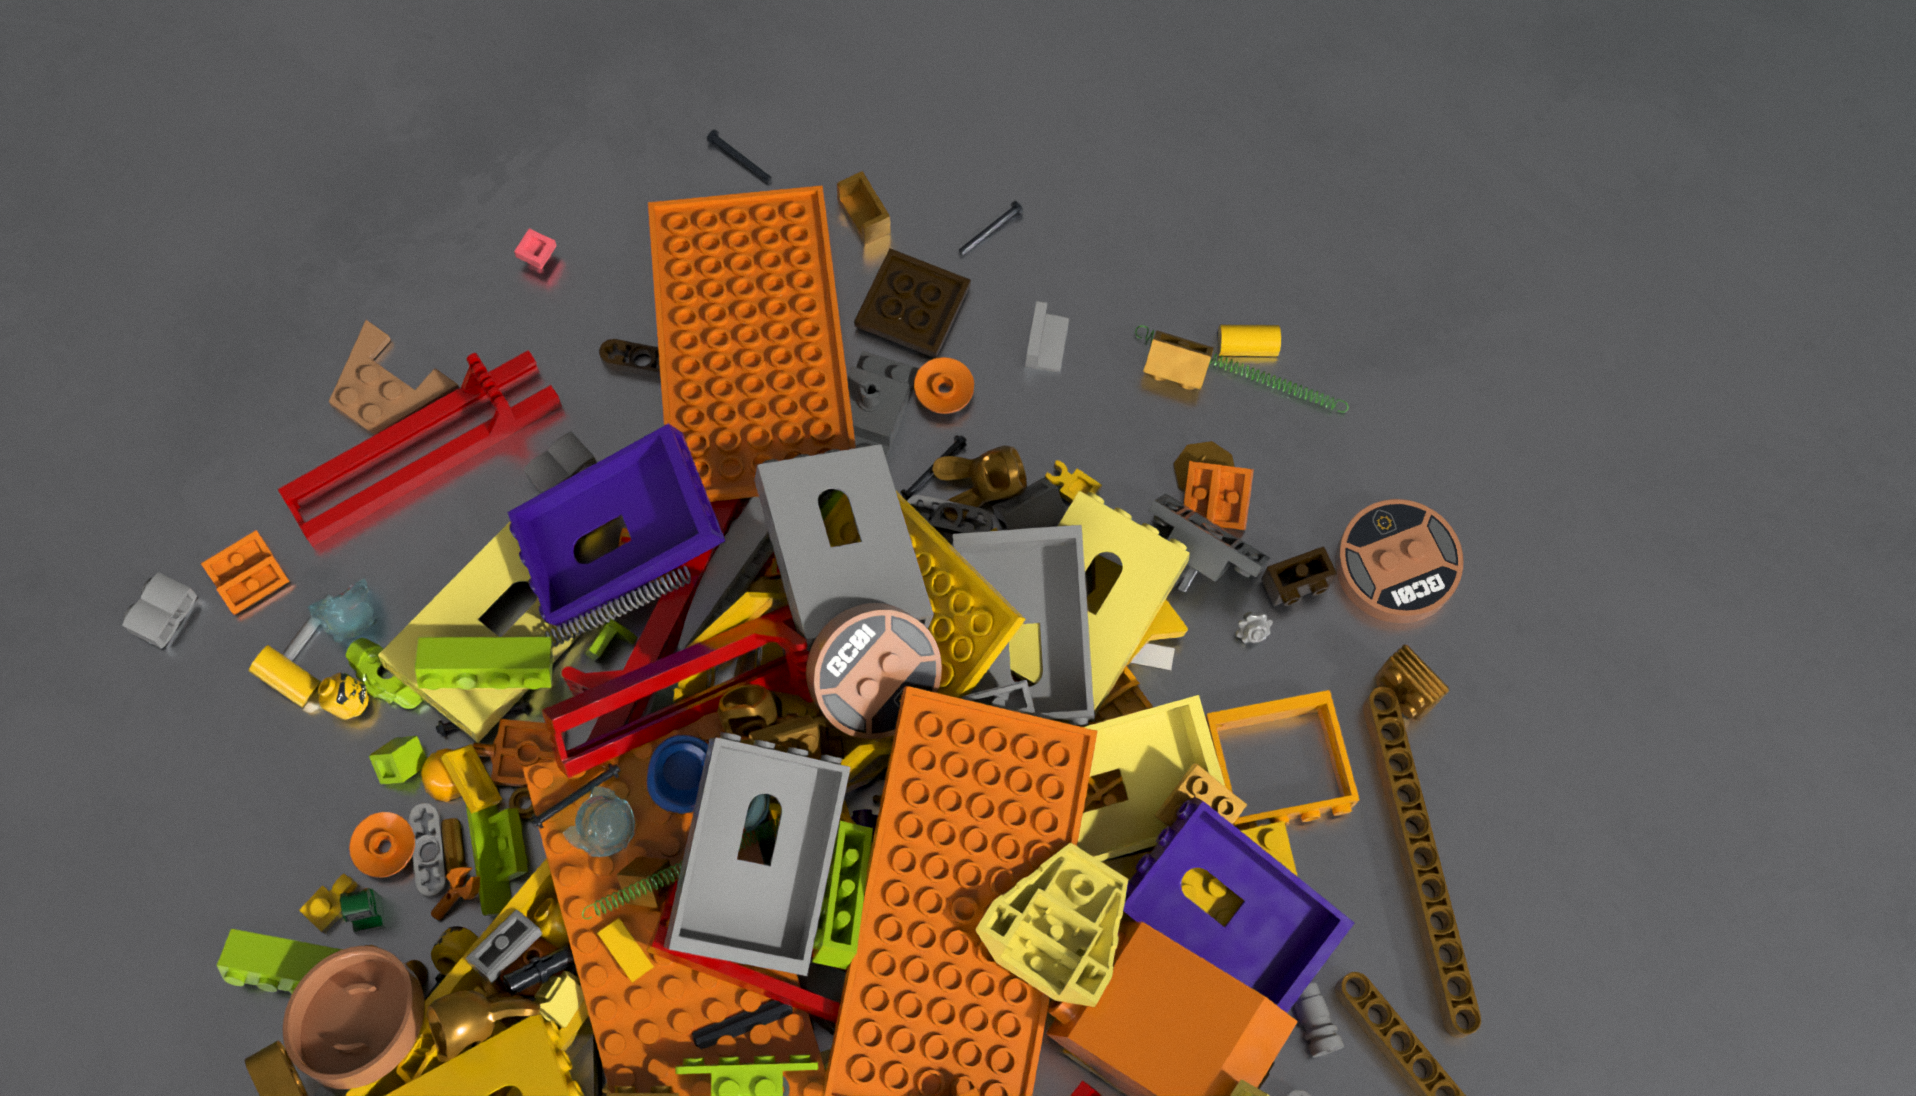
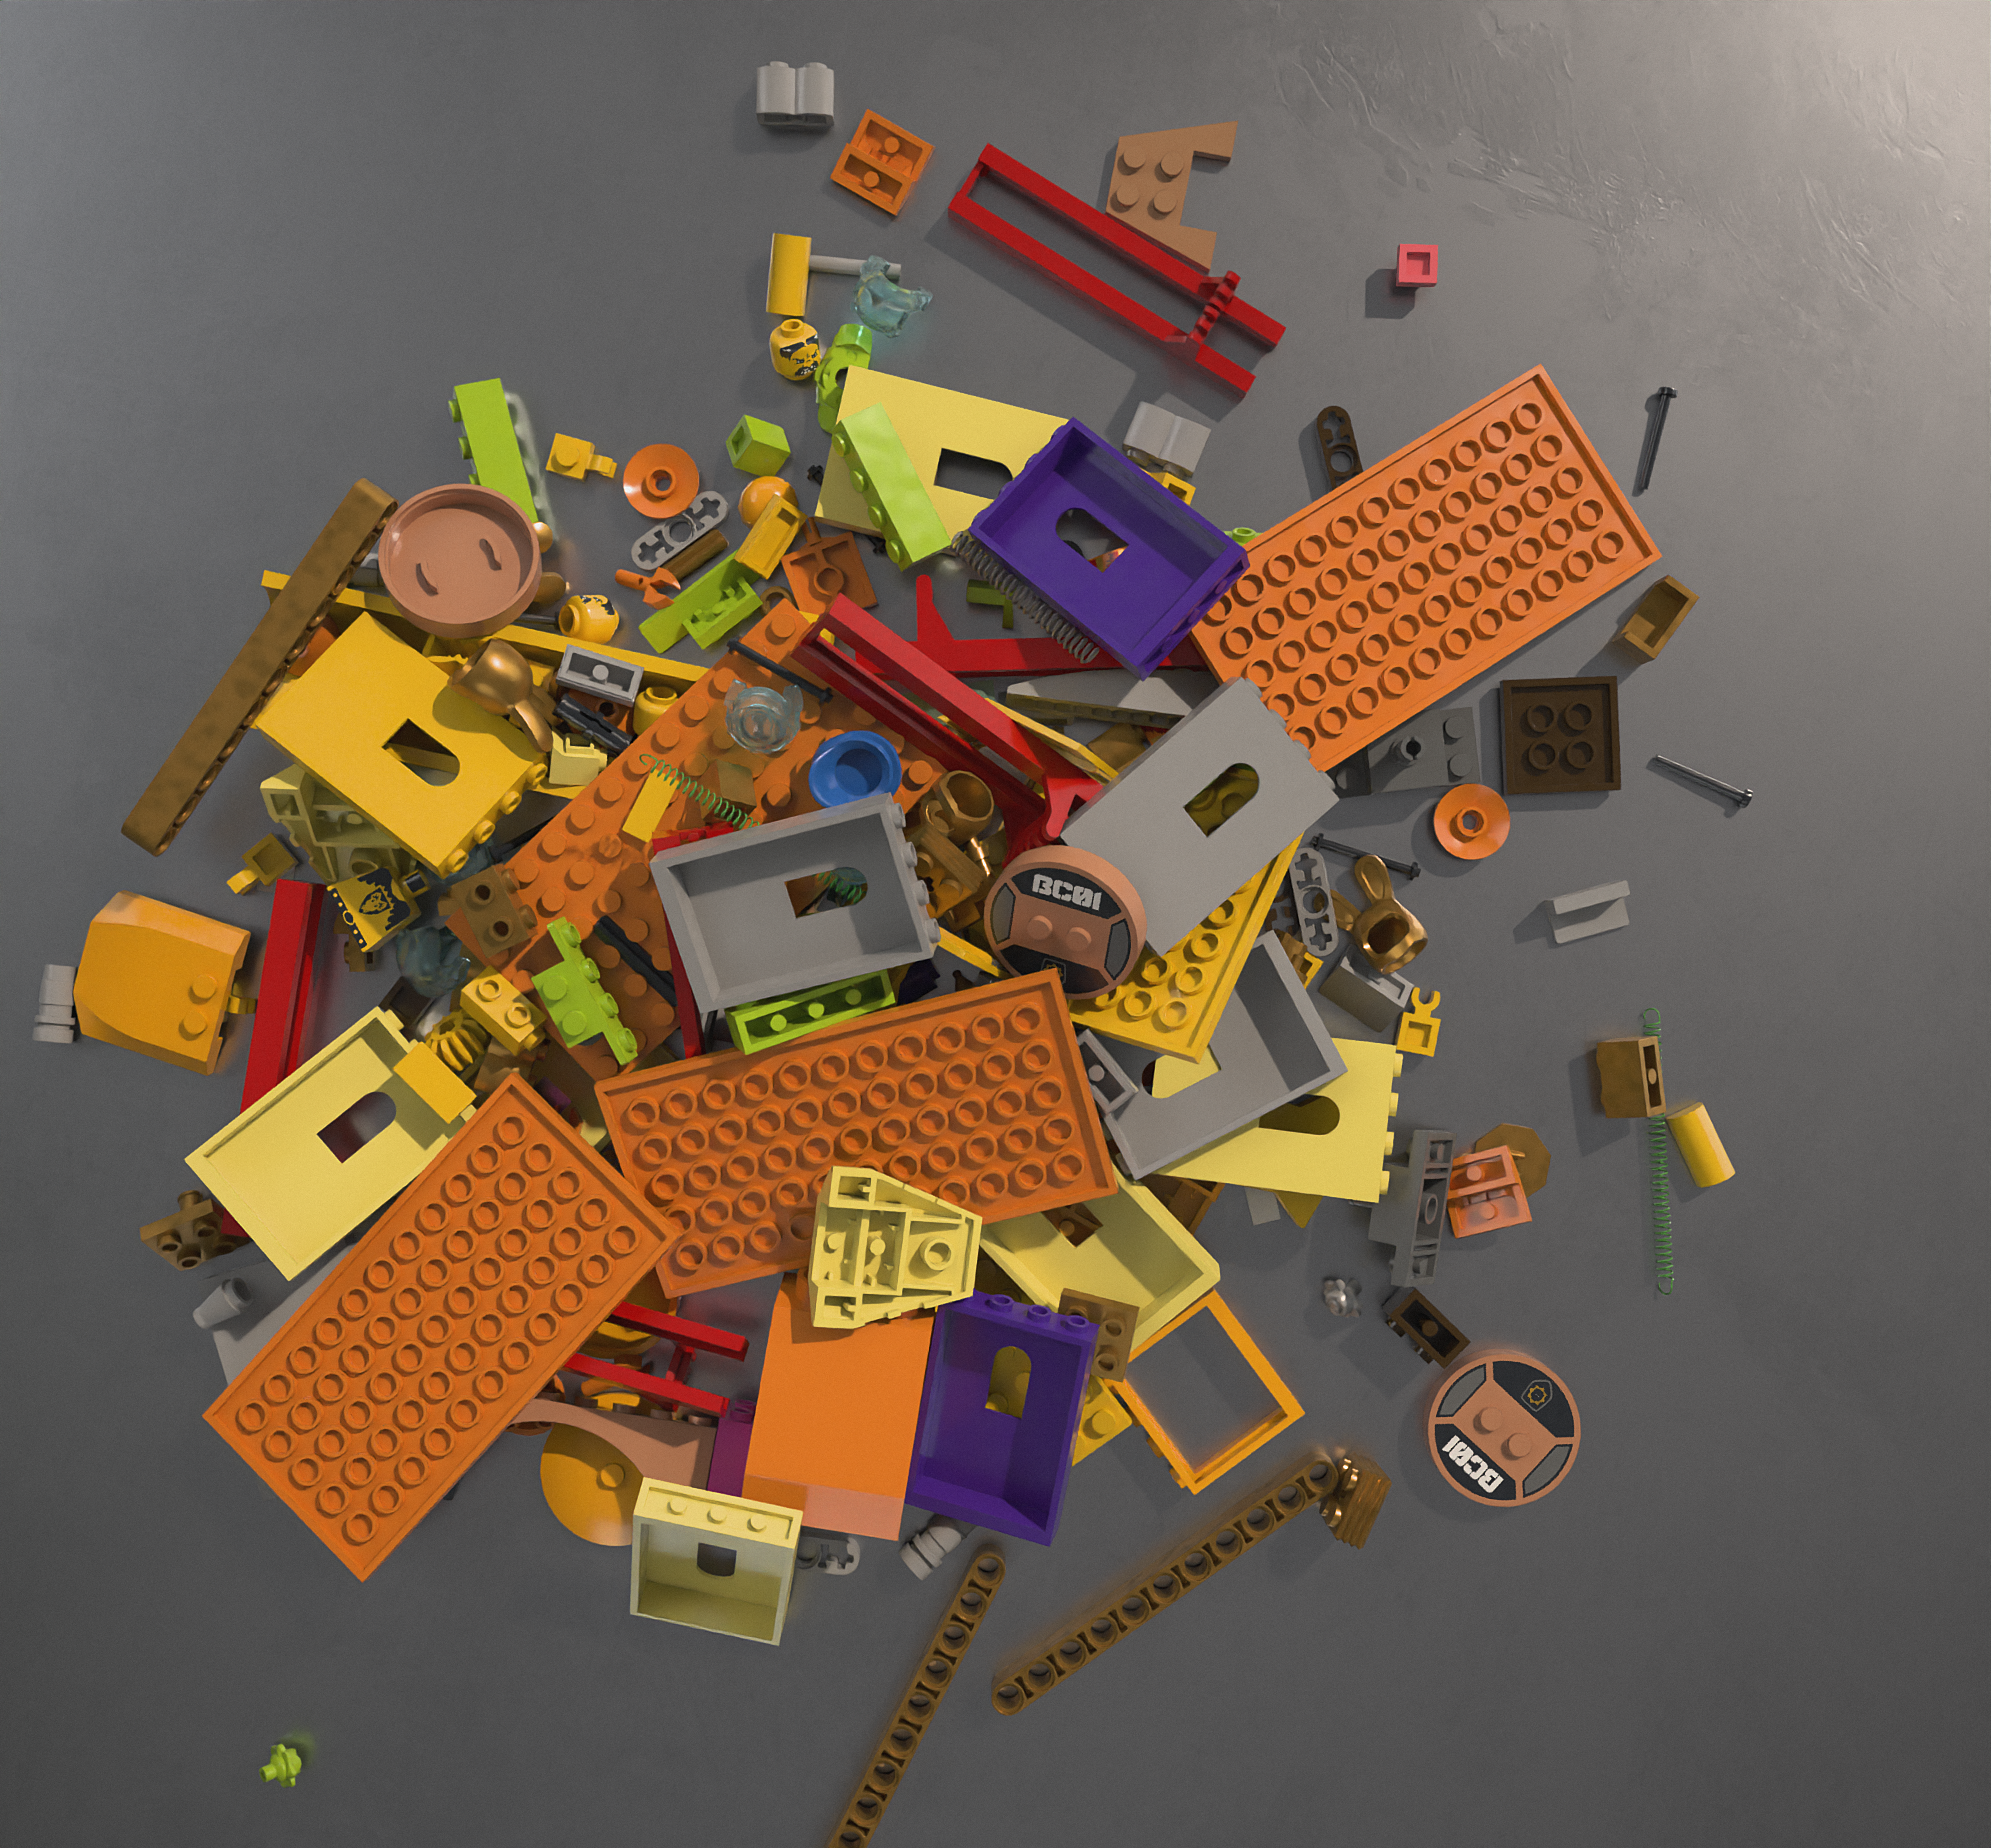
camera: 65 degrees right, 20 degrees up
dark green leg [340,887,386,934] -> none

